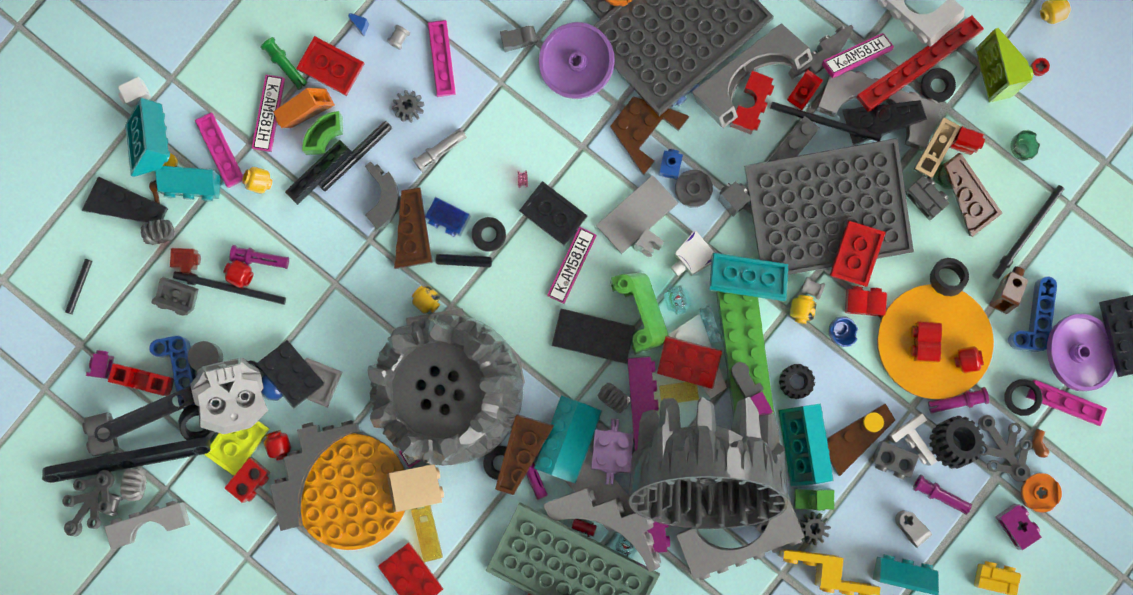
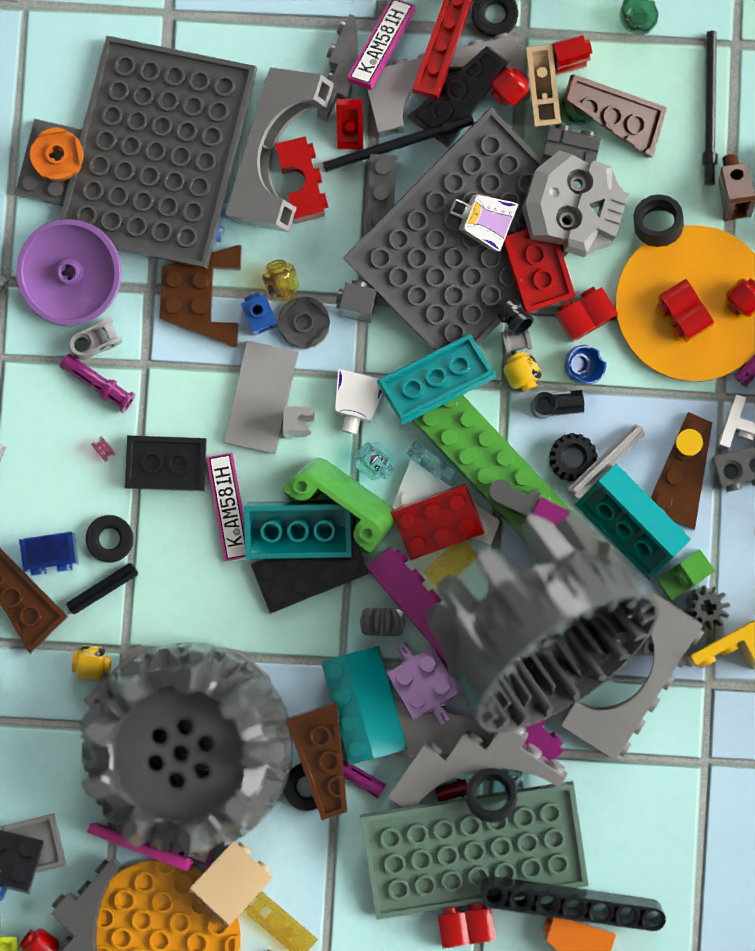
camera: 35 degrees left, 0 degrees up
none -> magenta pin [59,353,136,413]
none -> light grey piece [70,318,122,360]
none -> dark pink tile [87,823,194,871]
none -> teal slope [244,500,354,559]
none -> clear yellow head [262,259,300,300]
none -> torso [450,195,518,252]
none -> black tyre [466,768,517,823]
none -> red head [491,66,530,106]
none -> black wheel [497,299,534,336]
none -> light grey brick [522,150,629,258]
none -> black piece [530,390,585,419]
none -> light grey axle [568,424,645,500]

